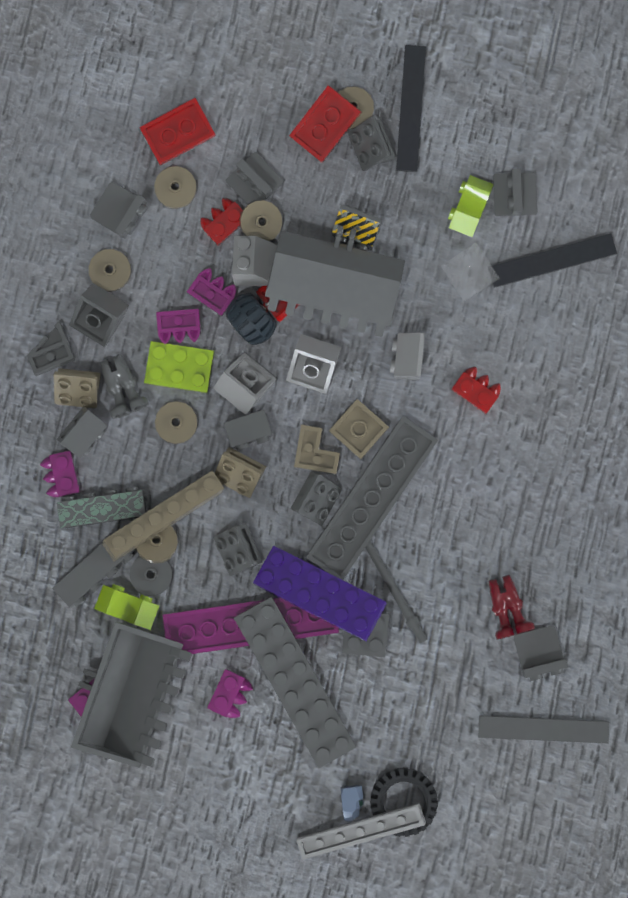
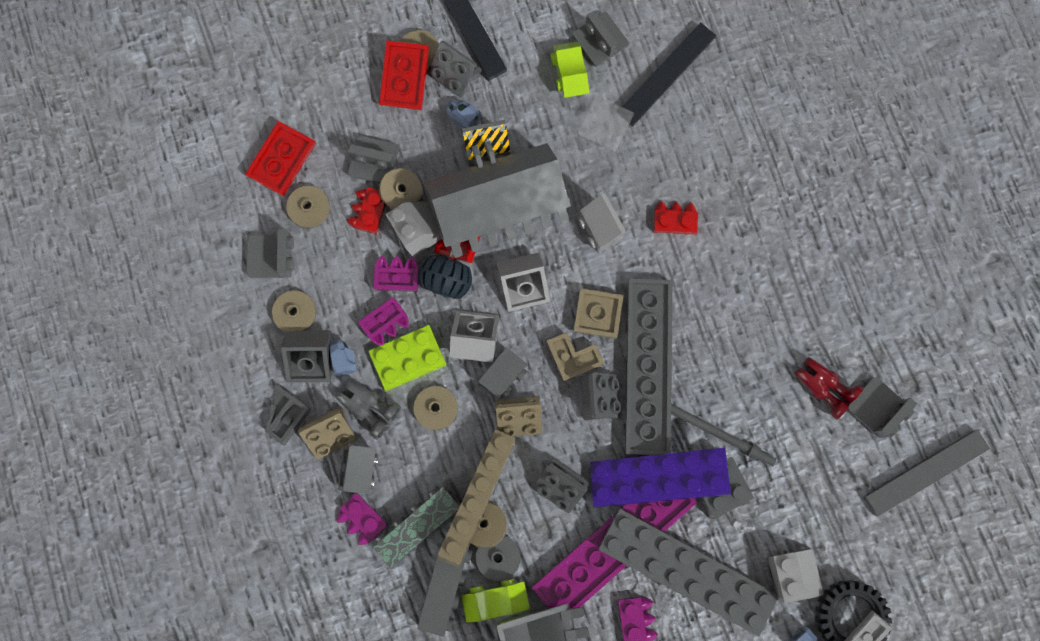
camera: 40 degrees left, 5 degrees down
none -> sand blue rock [330,339,358,375]
none -> sand blue rock [446,99,481,128]
none -> light grey slope [768,549,824,603]

